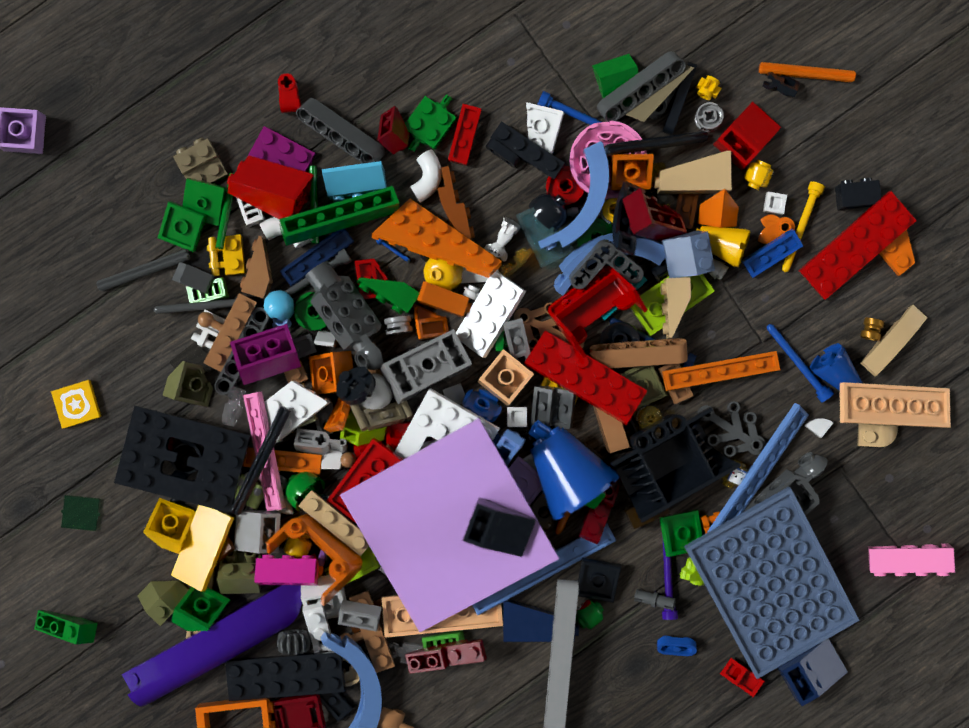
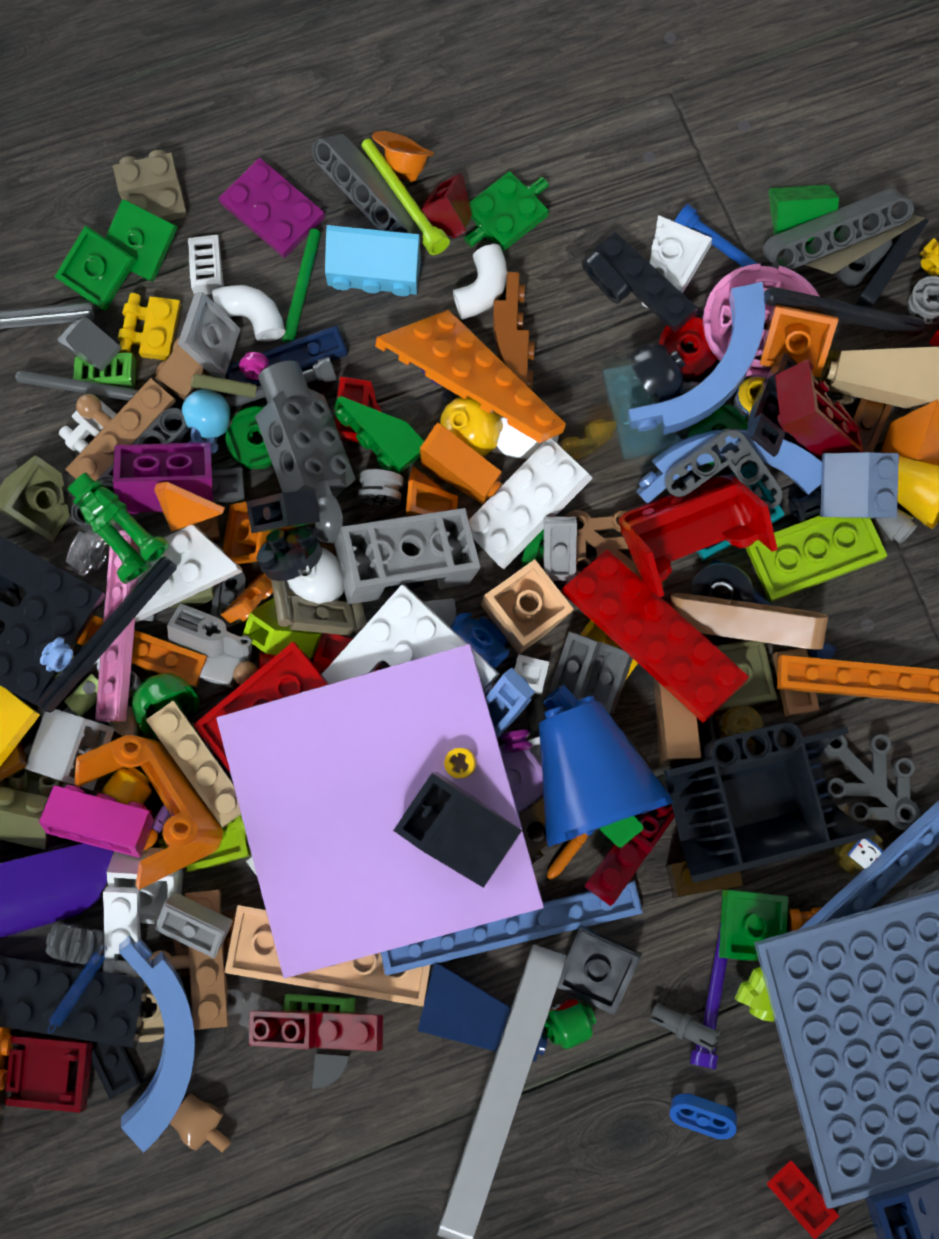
camera: 10 degrees right, 10 degrees down
green bar [215,173,234,249] -> none
red slope [227,155,313,219] -> none
red piece [278,73,301,113] -> none
green brick [279,186,399,246] -> none
white slope [314,331,337,347] -> none
blue hinge [376,238,411,263] -> none
red plate [448,104,482,166] -> none
white plate [463,284,480,300] -> none
white animal [484,217,521,262] -> none
tan slope [661,277,691,339] -> none
none -> light blue plate [40,637,73,672]
none -> blue piece [48,945,107,1033]
none -> green piece [68,472,170,584]
none -> orange slope [154,482,225,532]
none -> light grey tile [178,292,240,379]
none -> olive tile [190,374,257,398]
none -> dark pink plate [239,352,269,380]
none -> black brick [246,489,320,533]
none -> dark grey tile [312,1053,350,1089]
none -> lime piece [361,139,450,255]
none -> orange piece [372,131,434,182]
none -> yellow bush [444,748,477,779]
none -> magenta bush [500,730,532,753]

